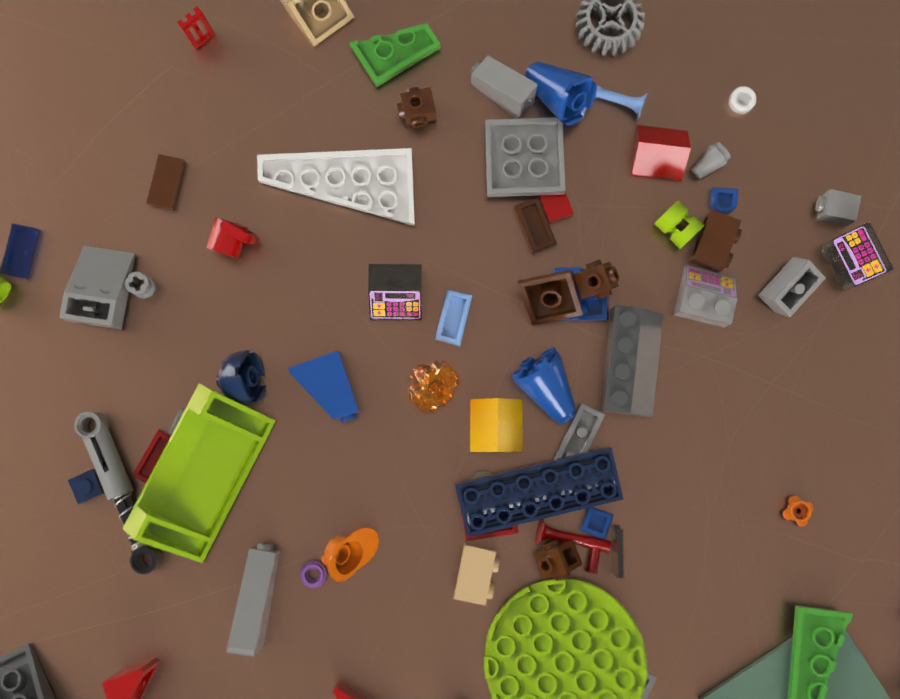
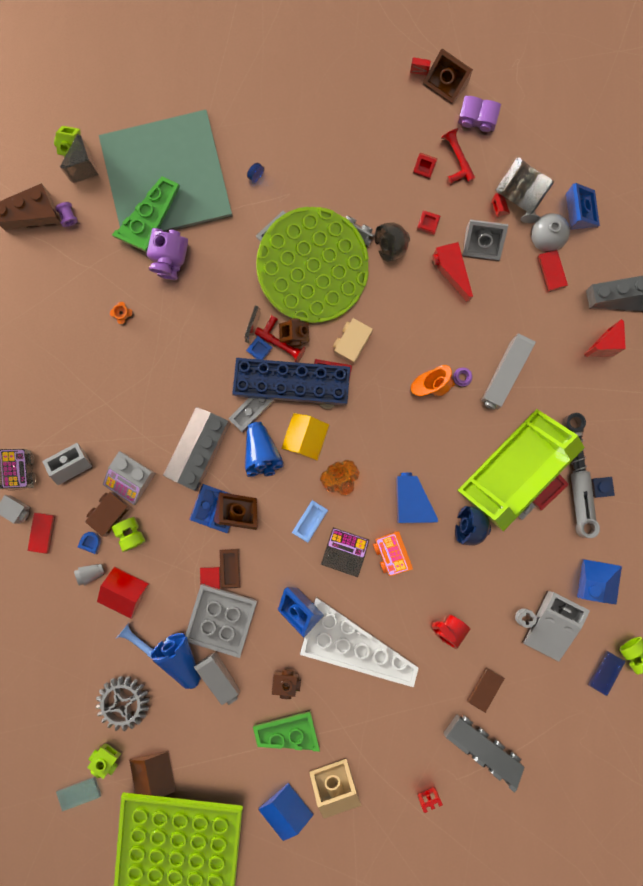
camera: 160 degrees left, 0 degrees up
reddish brown brick [574,259,619,300] -> none
white tile [729,86,756,114] -> none
none -> red tile [27,513,55,554]
none -> medium lavender piece [147,228,188,280]
none -> blue slope [278,587,324,638]
none -> orange slope [373,531,413,576]
none -> dark grey wedge [443,714,525,793]
none -> blue slope [577,559,622,605]

